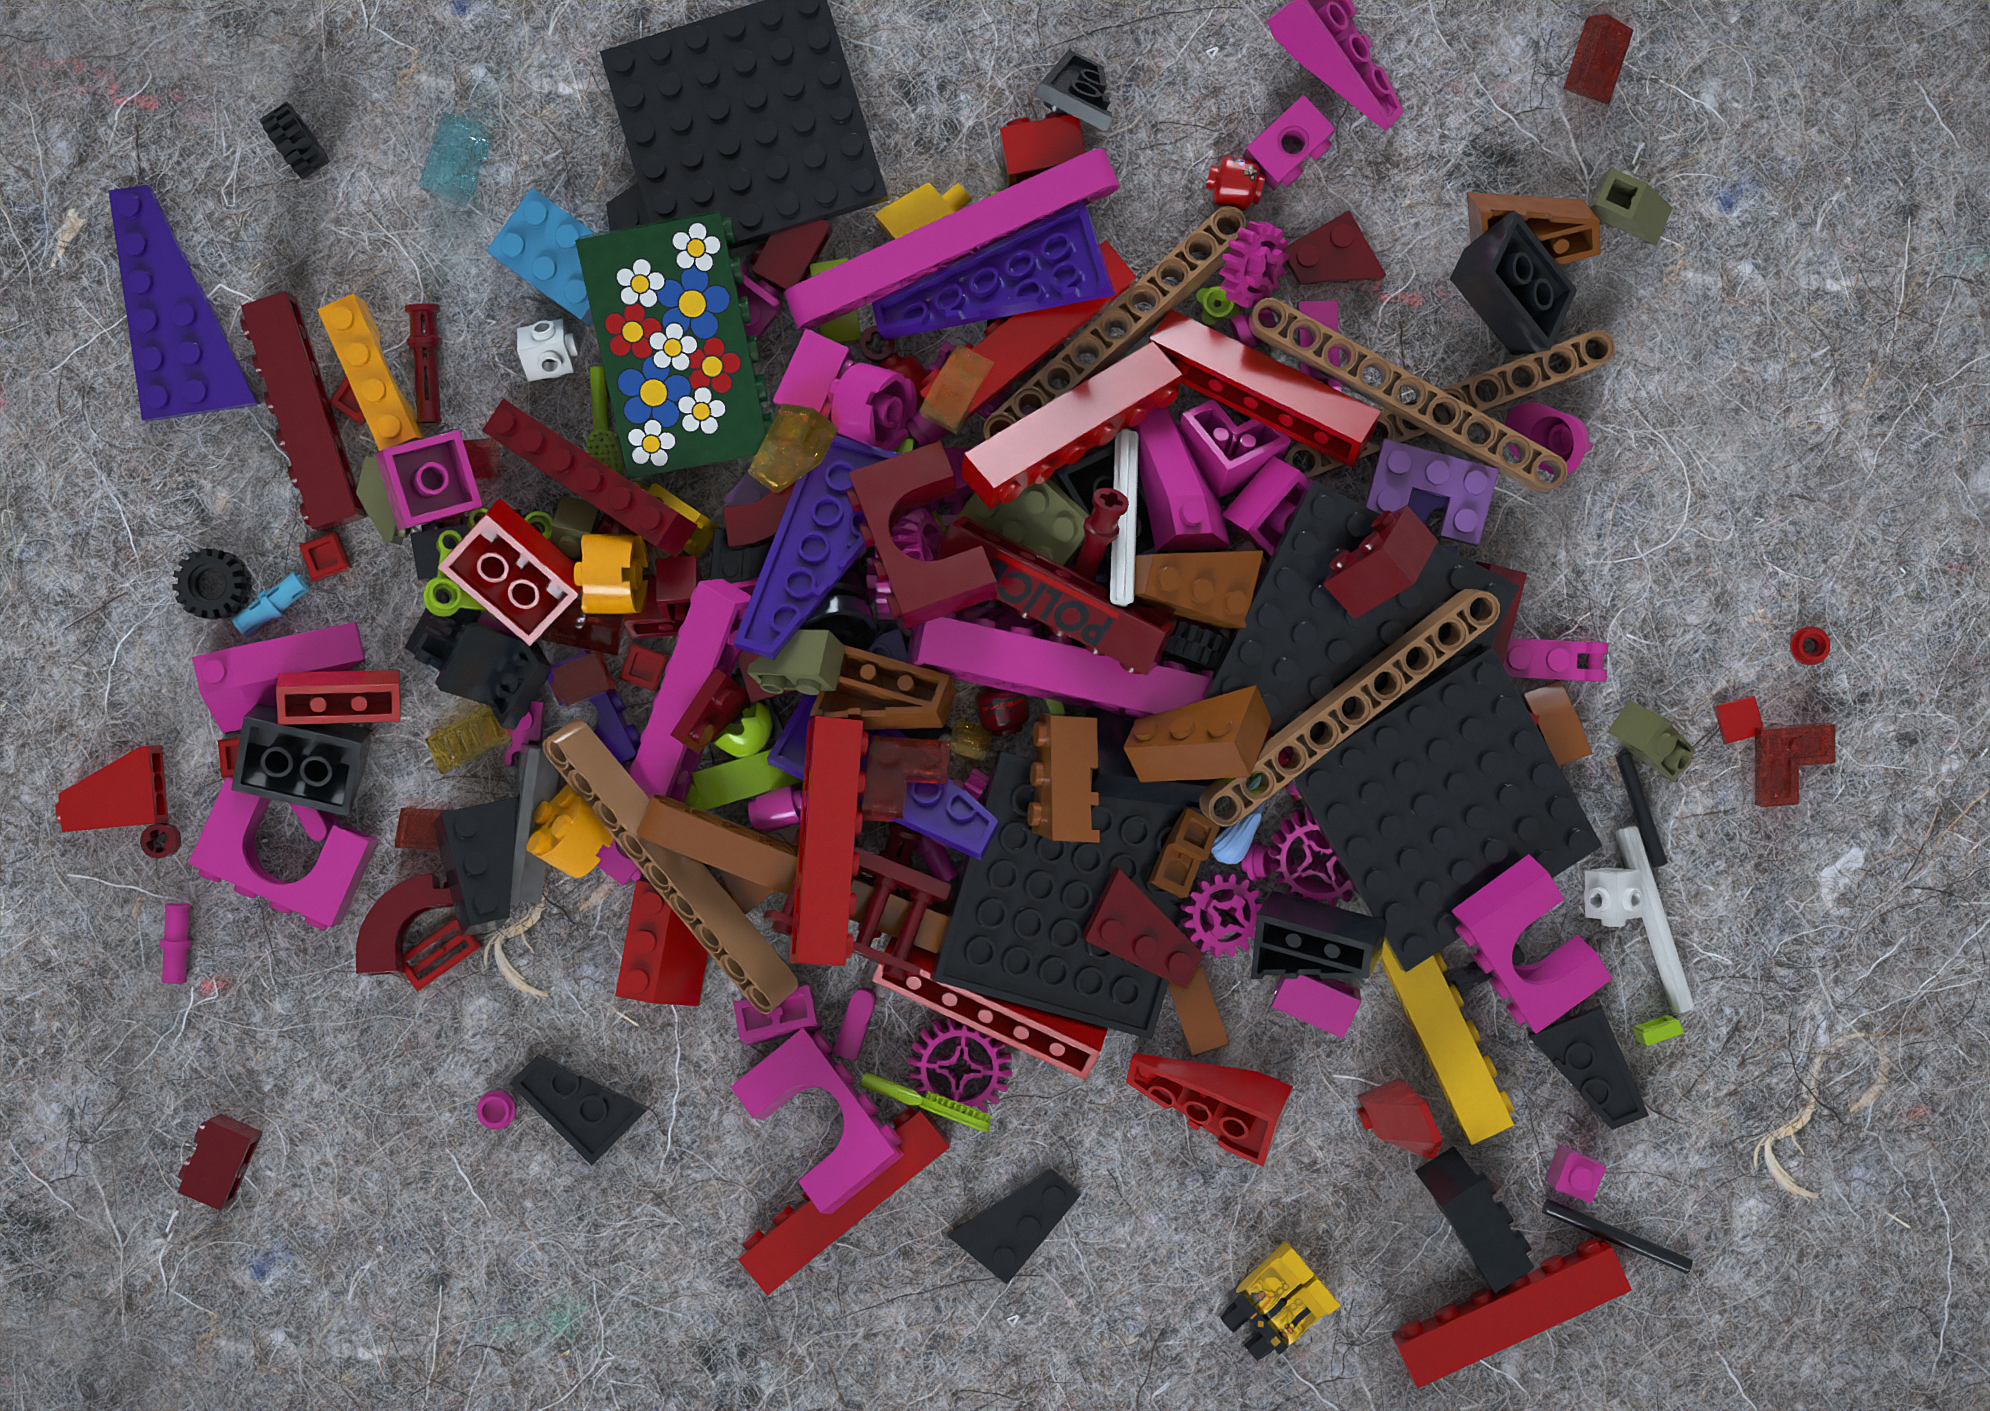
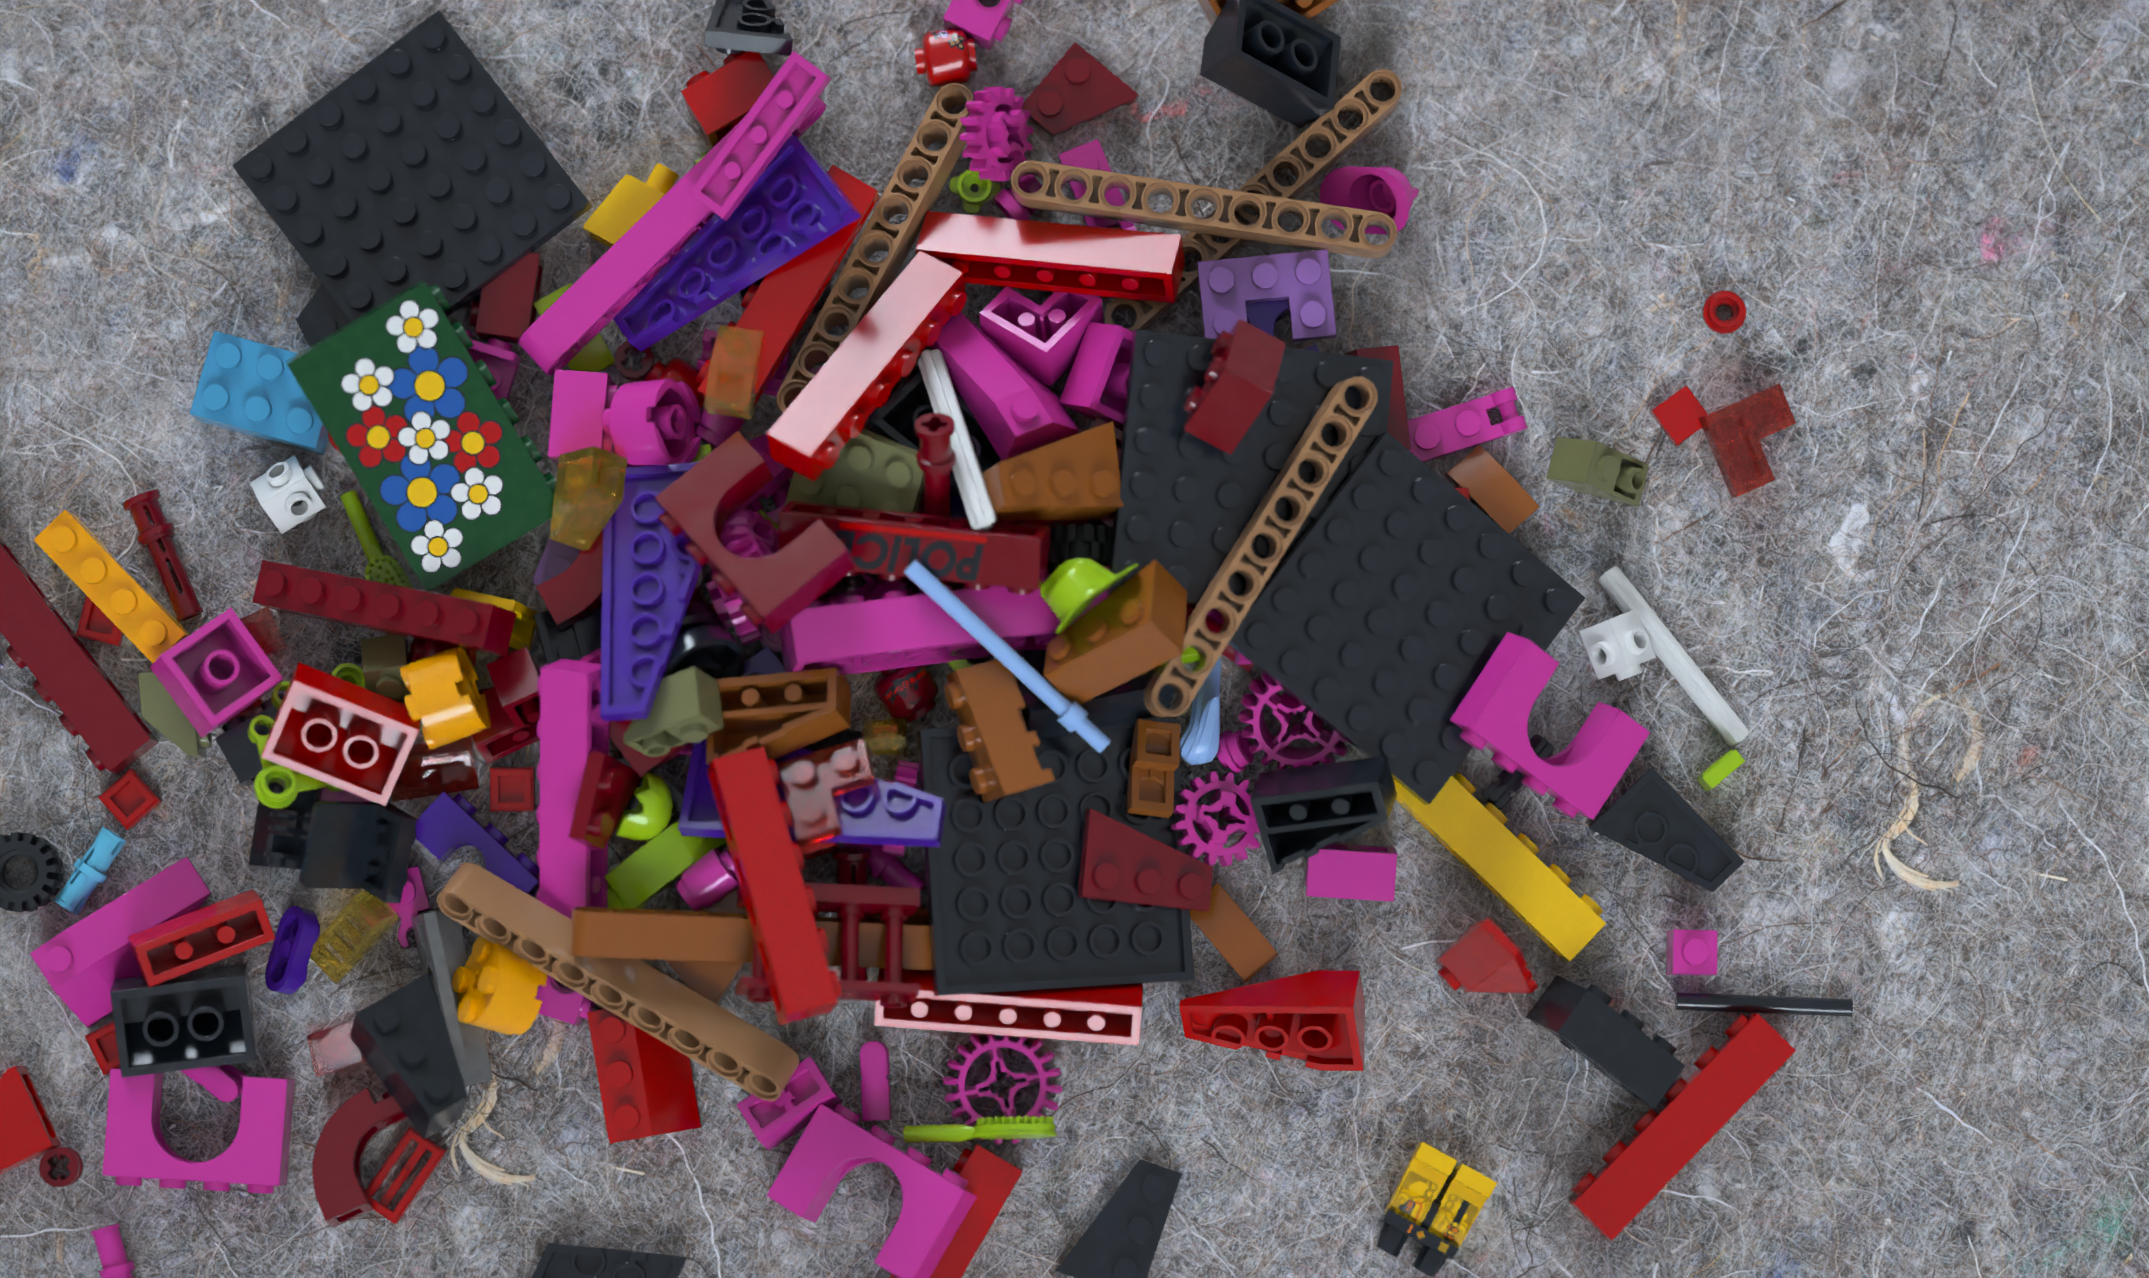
camera: 20 degrees left, 5 degrees down
clear light blue brick [418,112,491,208] -> none
clear red brick [550,652,617,707] -> none
black bar [1615,752,1668,868] -> none
none -> dark purple plate [265,906,320,995]
none -> dark pink plate [689,51,832,221]
none -> light blue bar [903,559,1111,753]
none -> lime piece [1040,558,1138,634]

